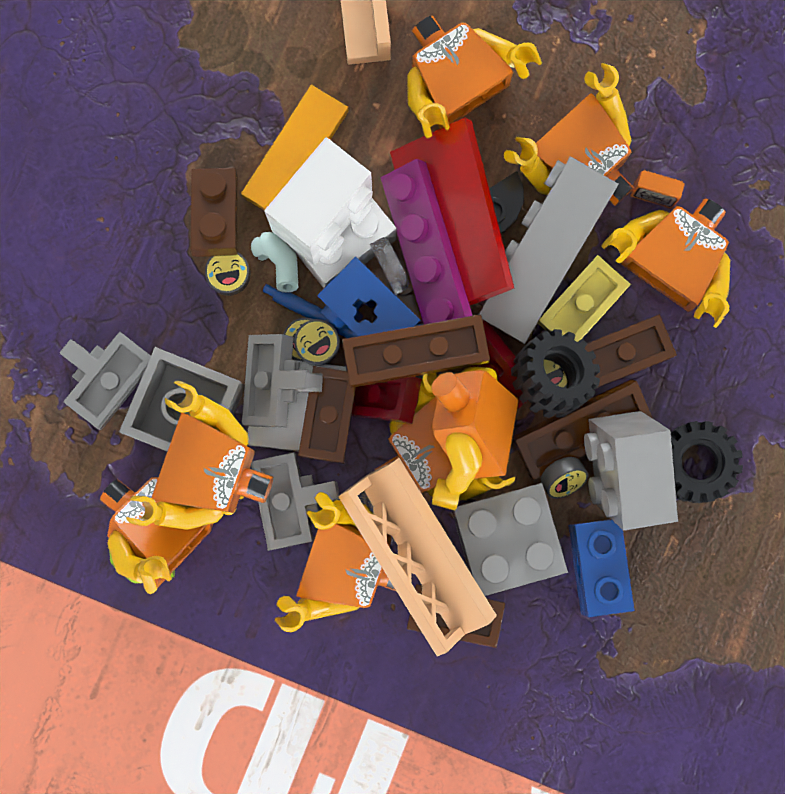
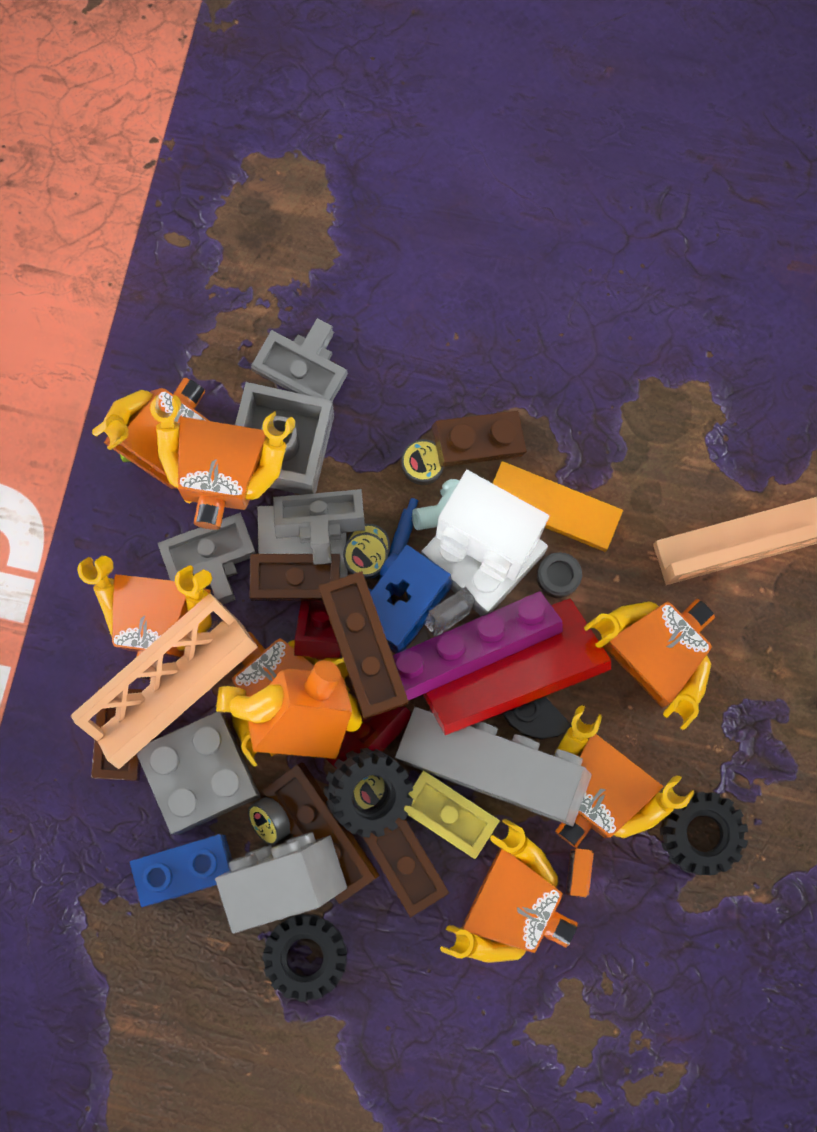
camera: 80 degrees right, 5 degrees down
none -> dark grey tile [537,552,582,598]
none -> black tyre [660,792,748,875]

